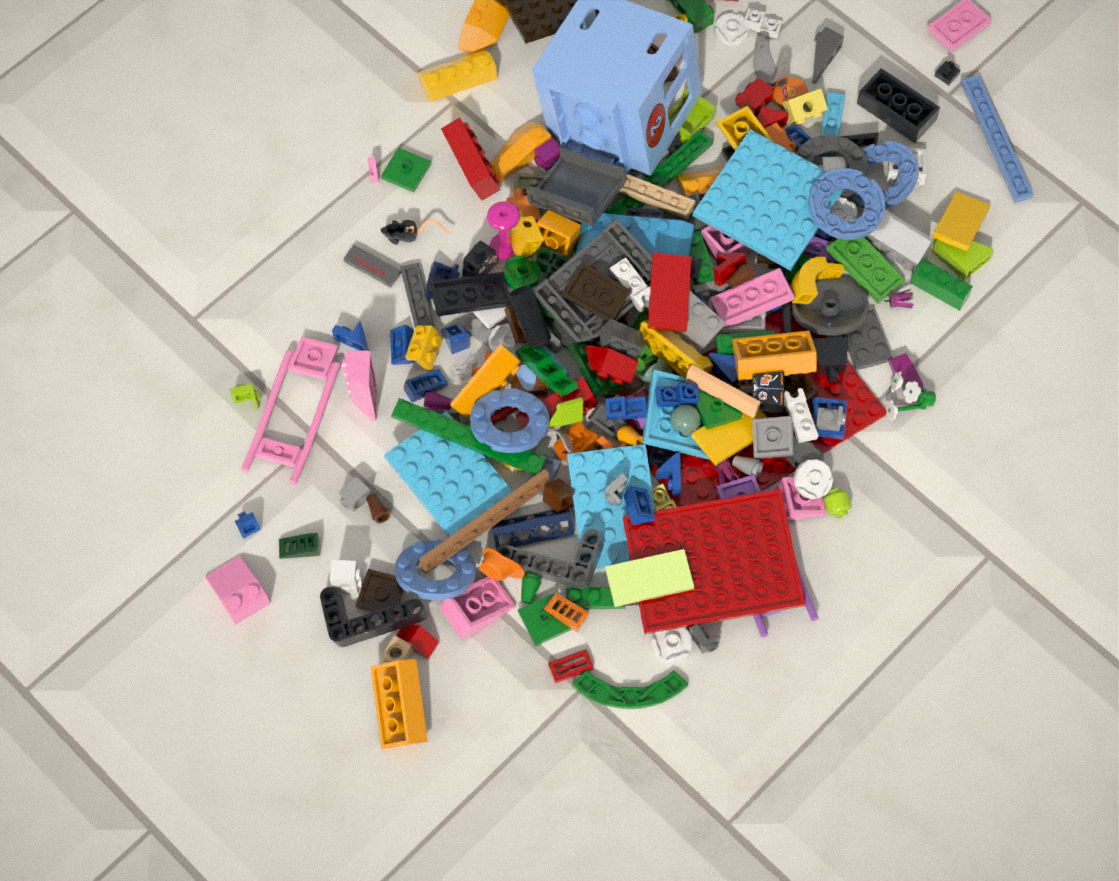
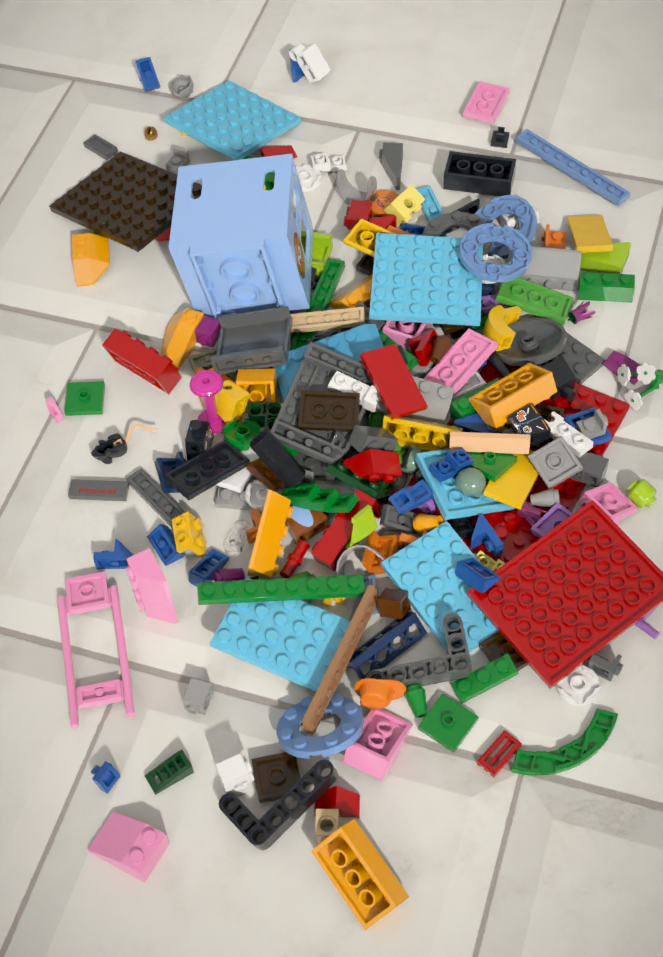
camera: 25 degrees left, 10 degrees down
lime bracket [230,383,261,409] -> none
reddish brown cone [366,494,390,523] -> none
yellow slope [417,49,497,102] -> none
blue slope [441,323,470,354] -> none
medium blue plate [470,388,549,453] -> none
orange slope [544,593,589,633] -> none
light grey bracket [604,473,628,507] -> none
yellowish green tile [605,549,694,607] -> none
white tile [794,459,833,499] -> none
none -> orange bracket [541,224,566,249]

